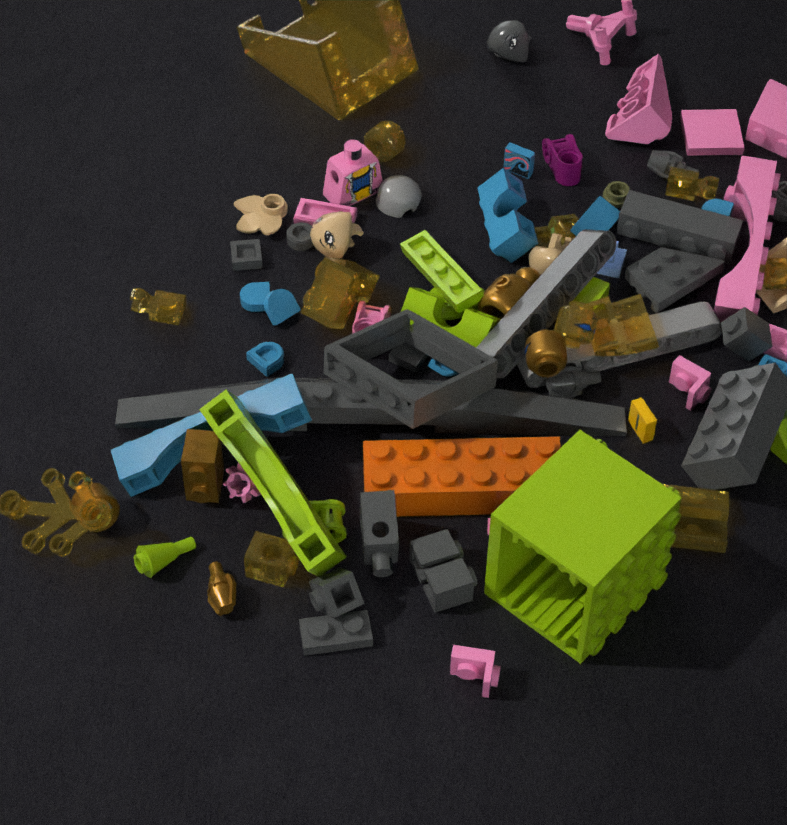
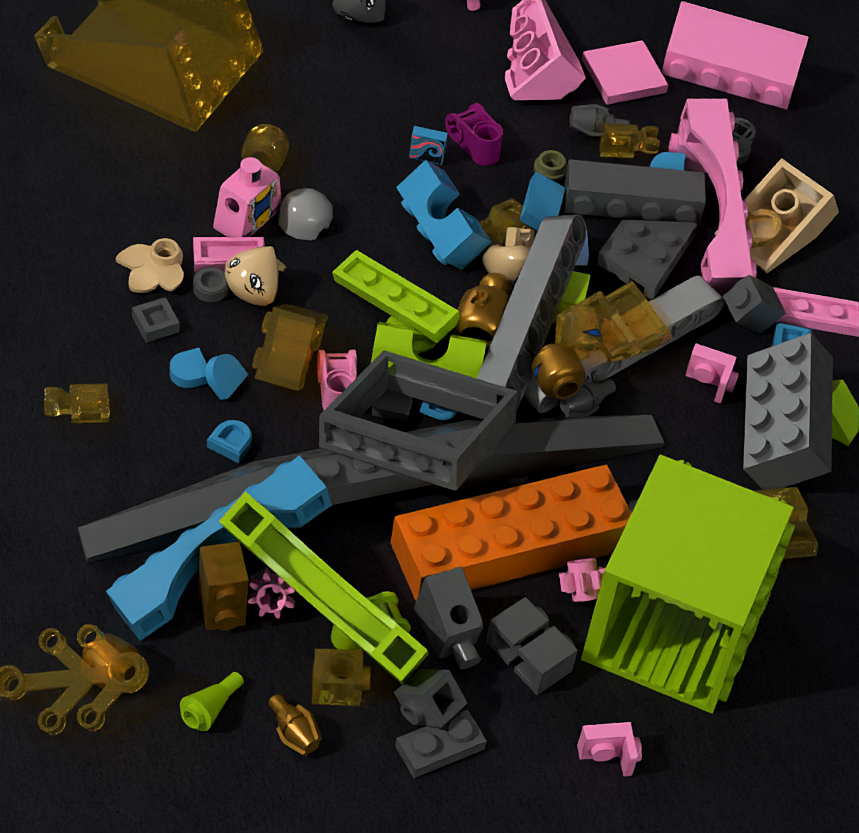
camera: 25 degrees left, 0 degrees up
yellow tile [628,397,657,444] -> none

